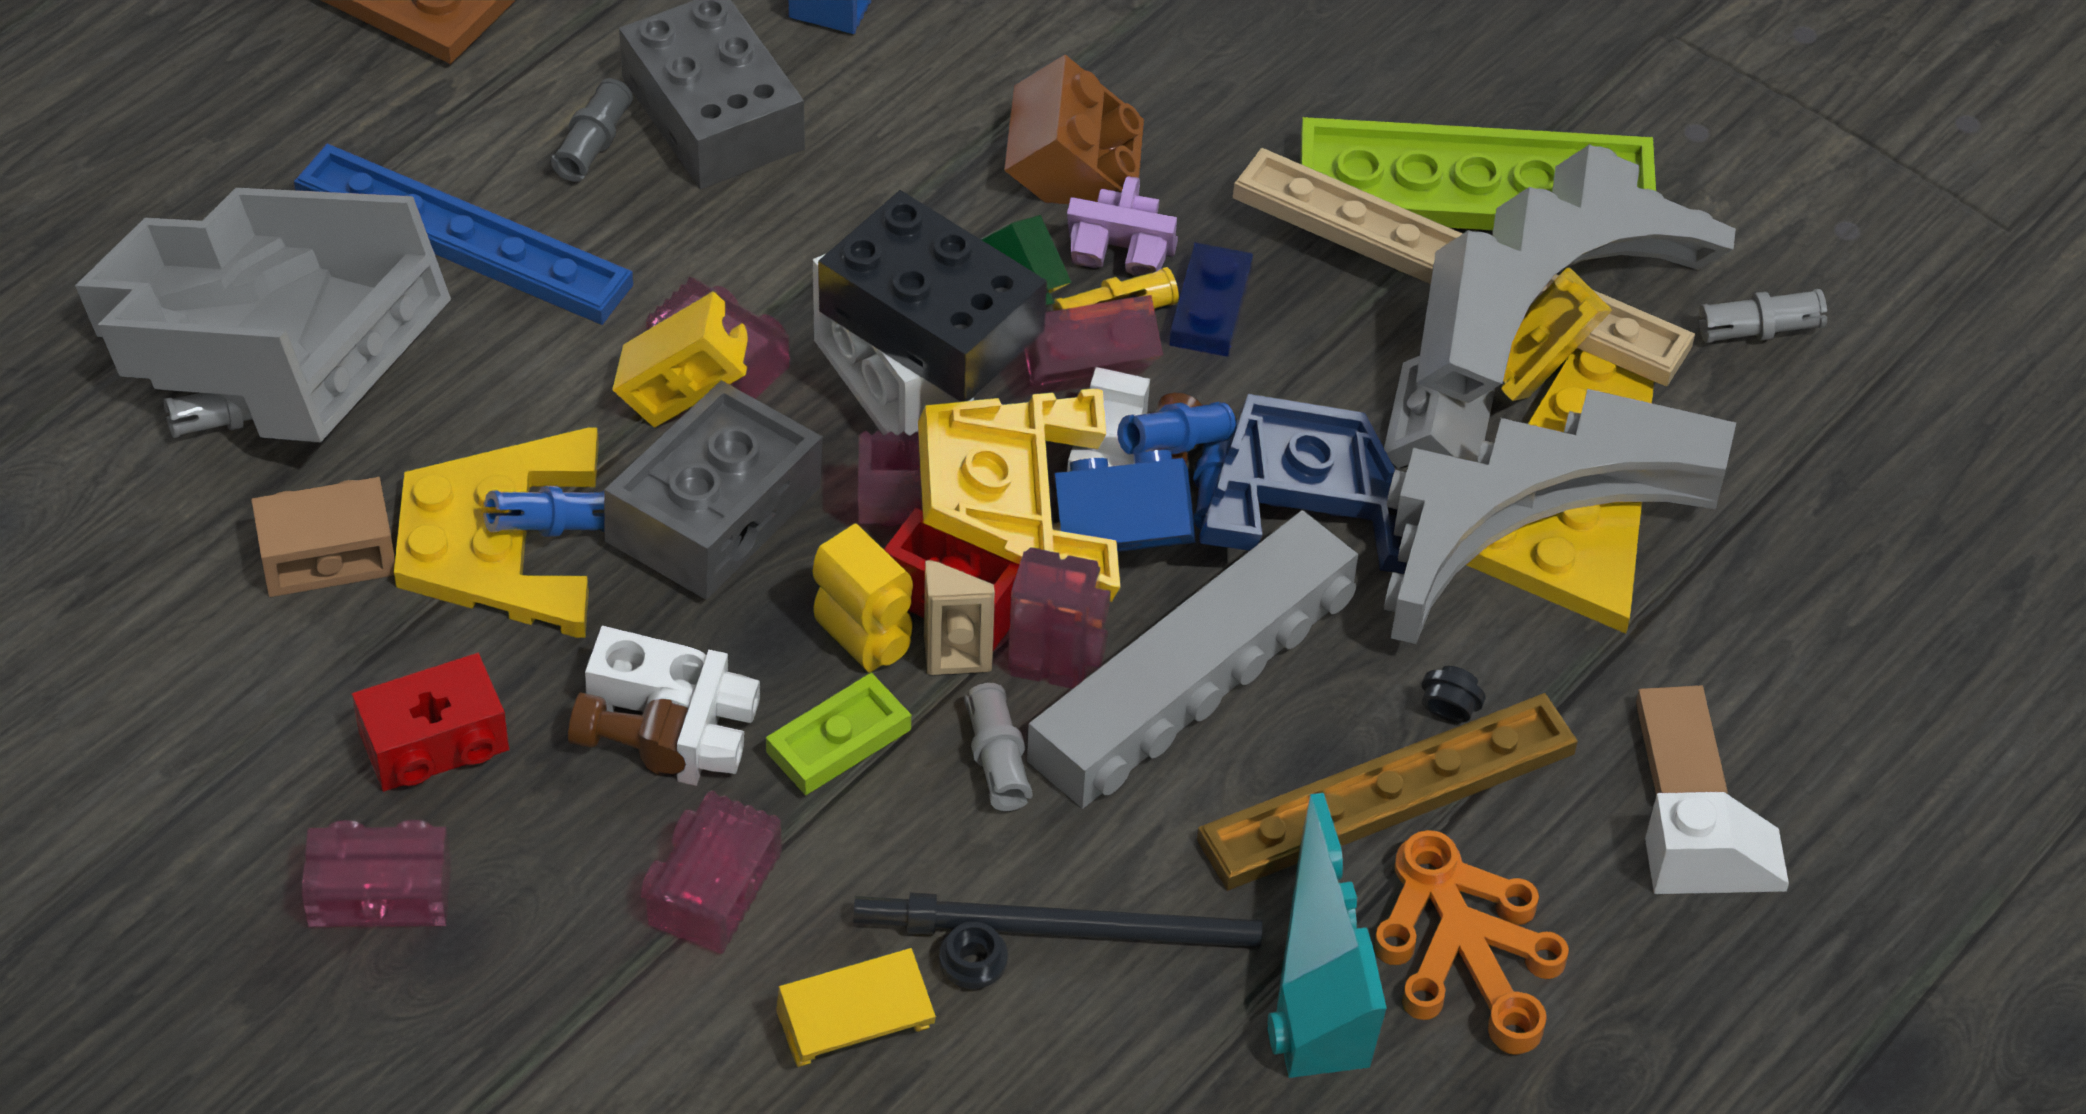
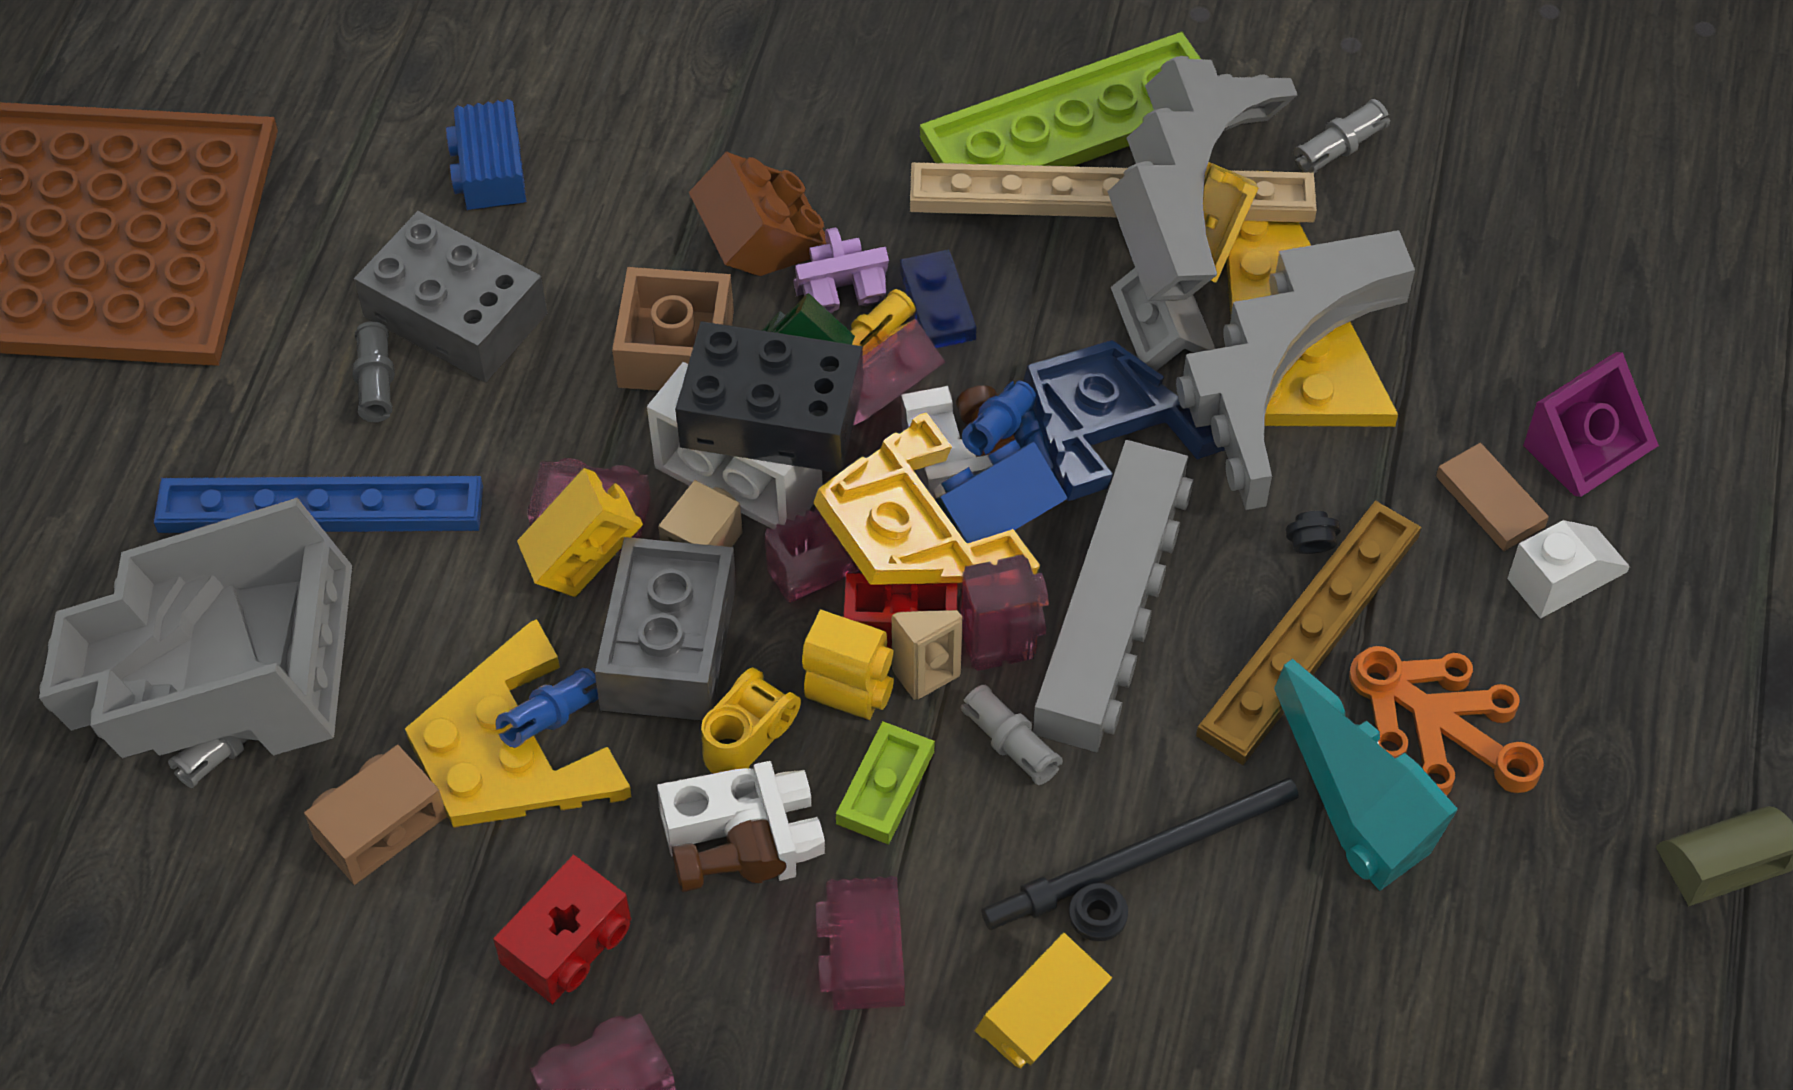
camera: 25 degrees left, 5 degrees up
none -> medium nougat brick [612,267,734,391]
none -> tan brick [658,480,743,547]
none -> yellow piece [701,667,801,774]
none -> magenta slope [1523,352,1659,497]

